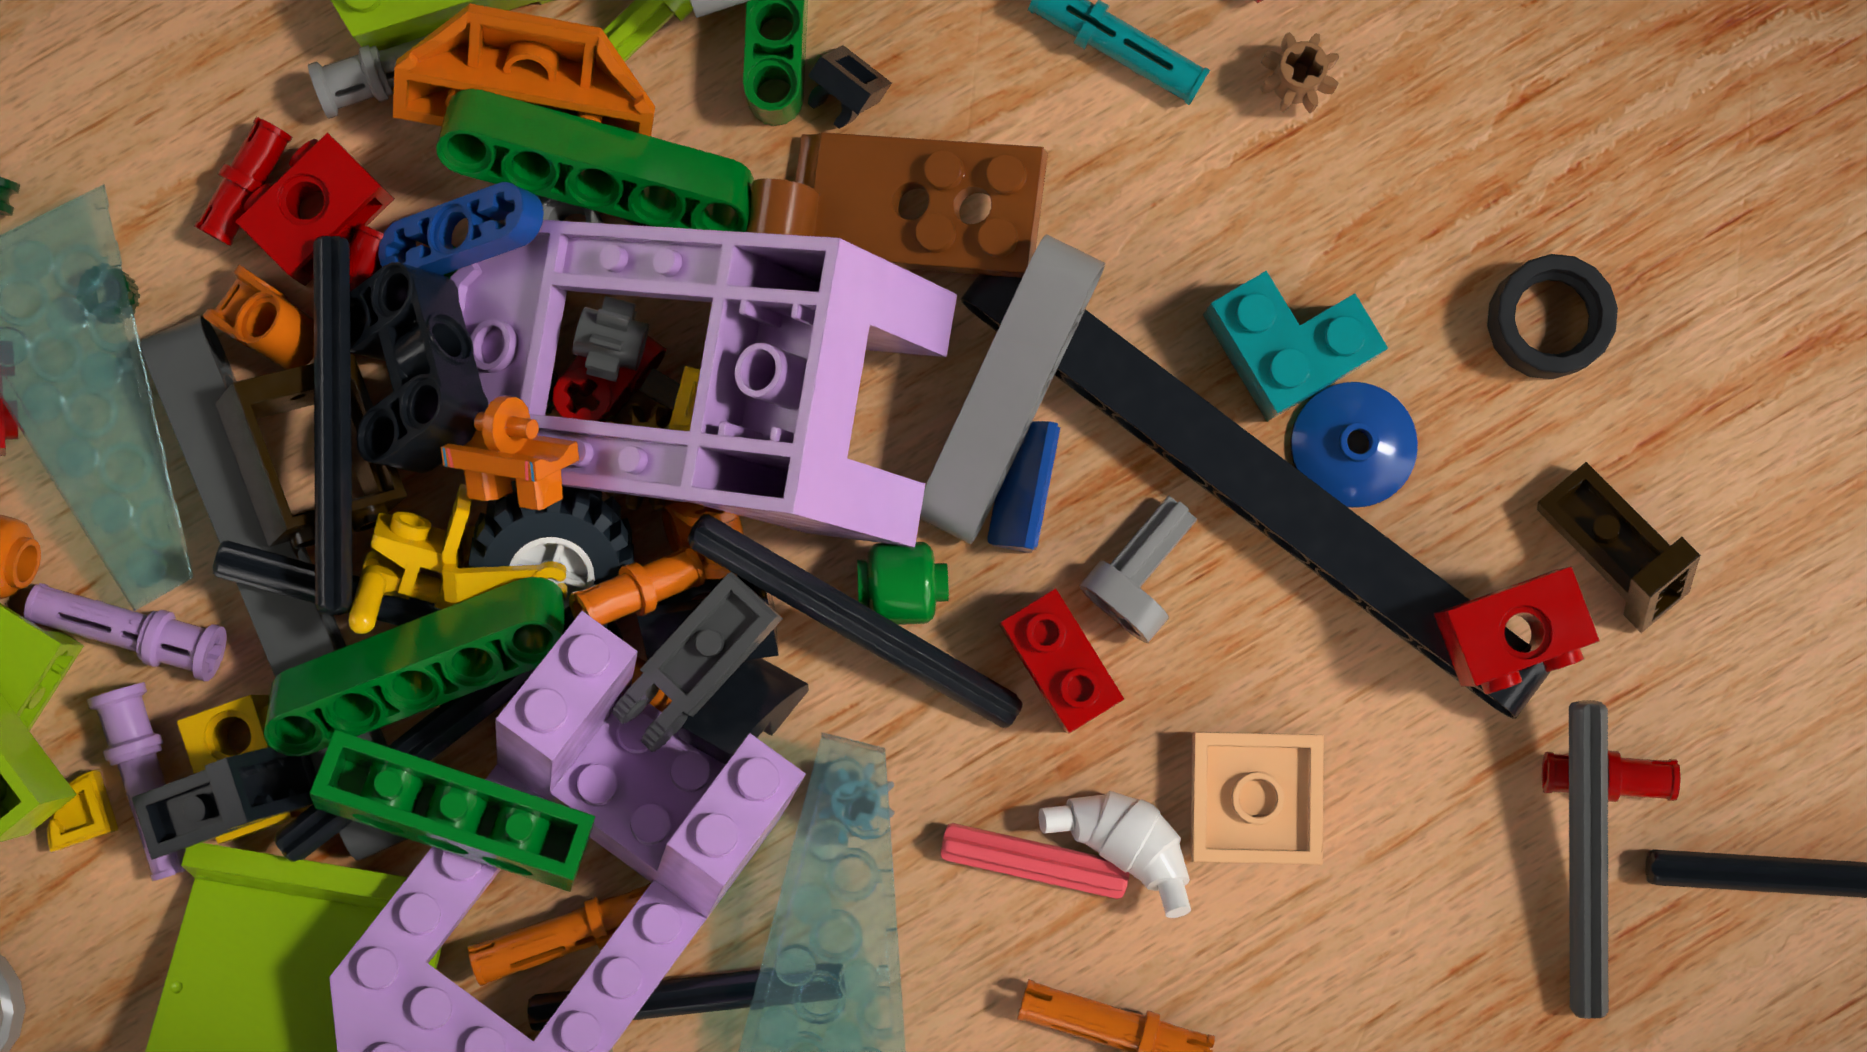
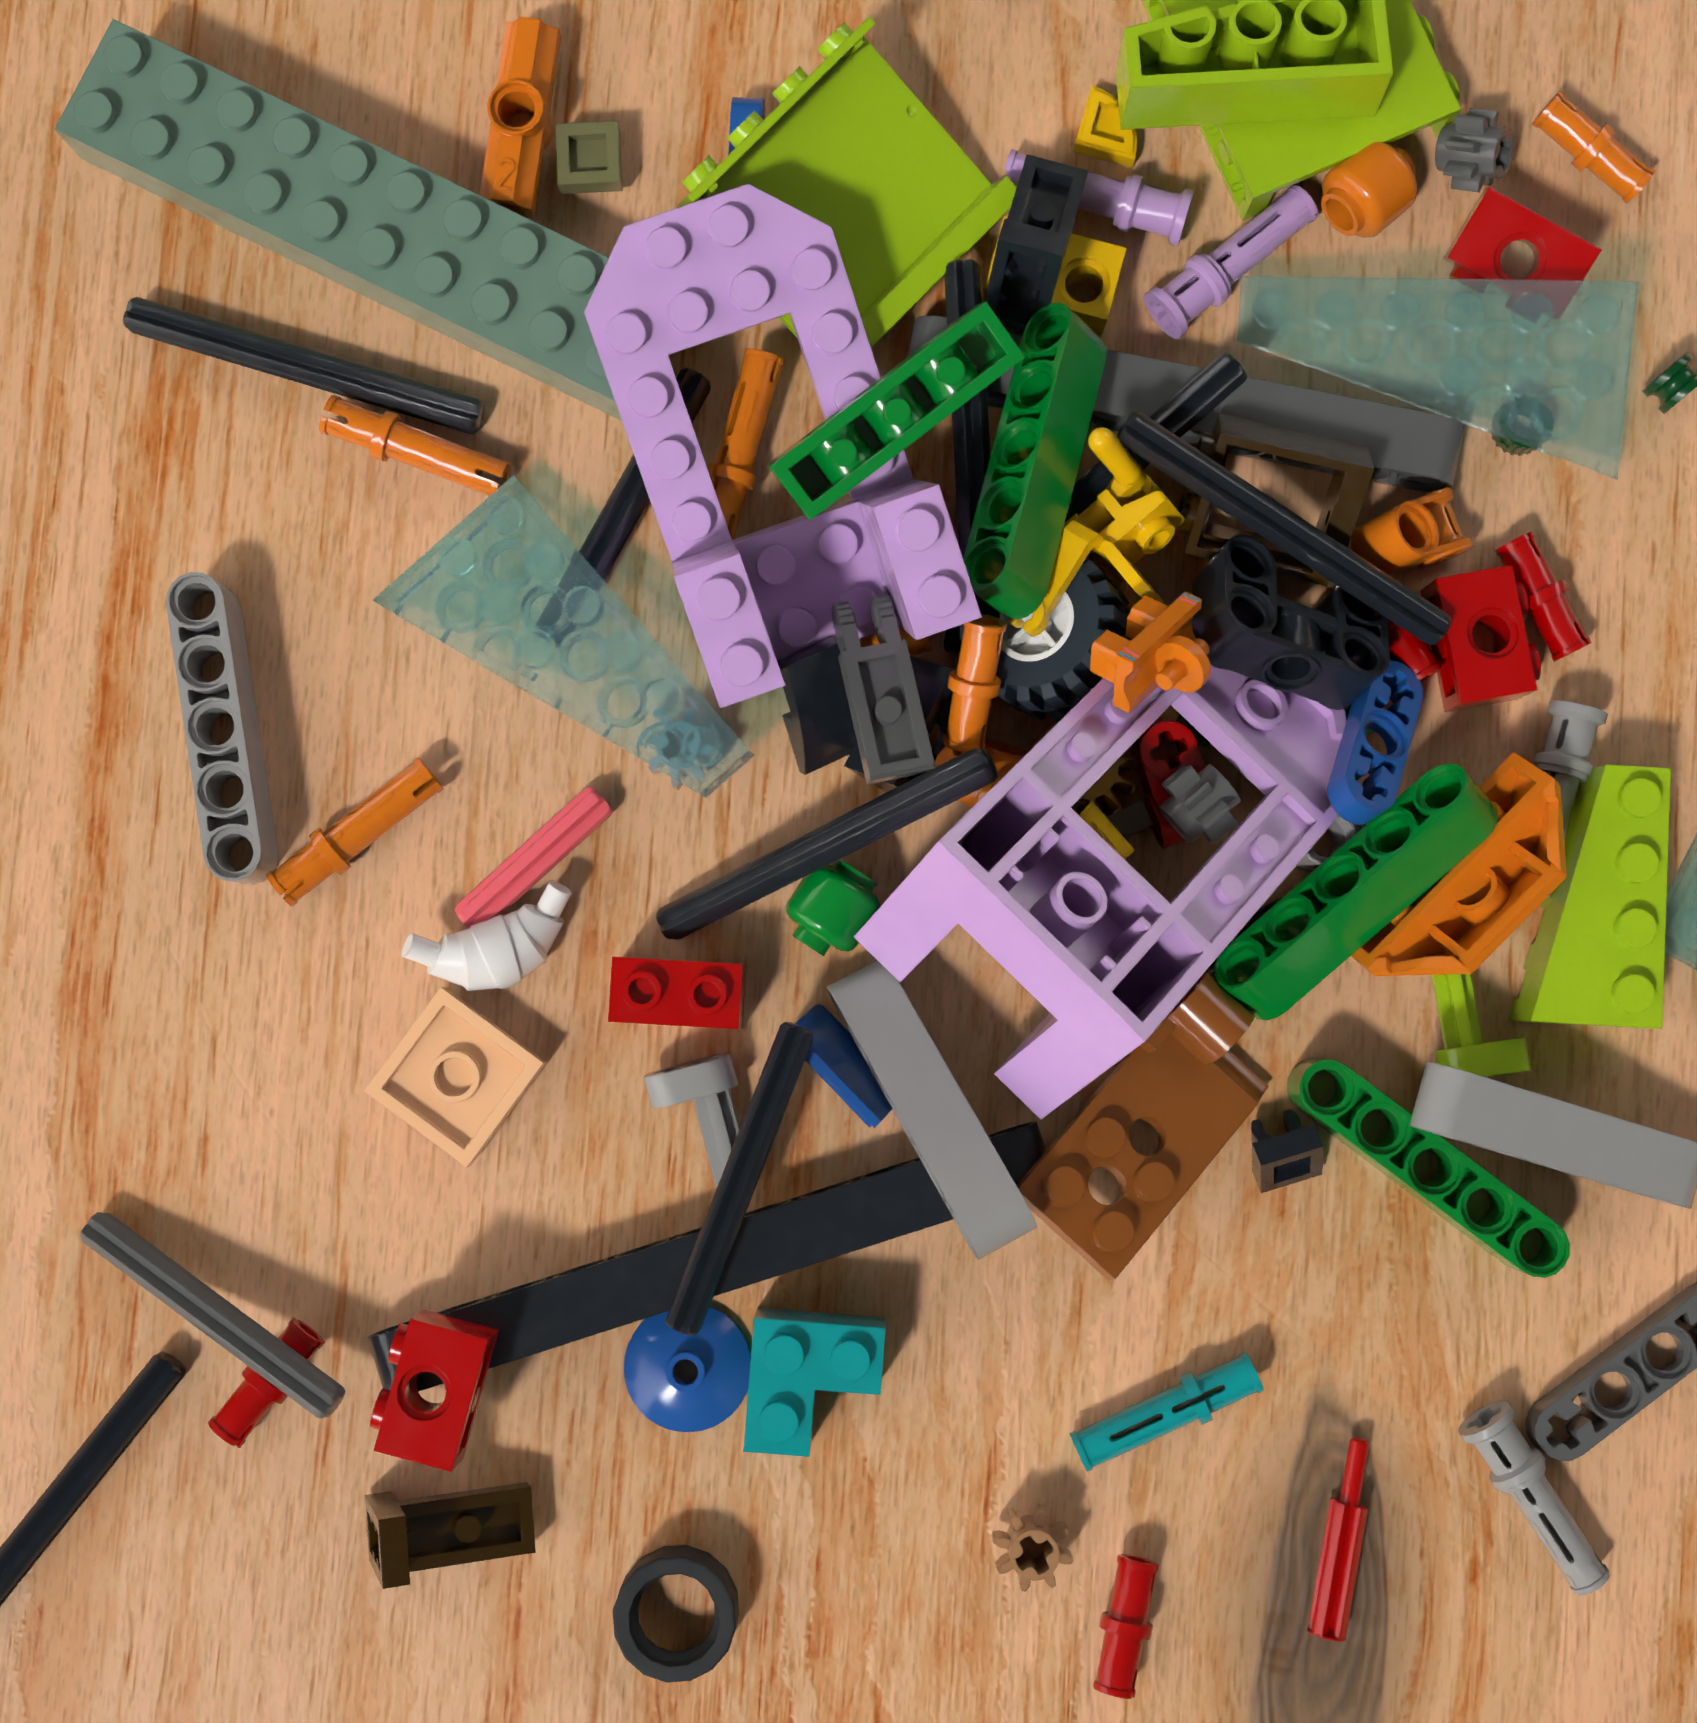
camera: 130 degrees right, 0 degrees up
none -> black axle [666,1022,814,1336]

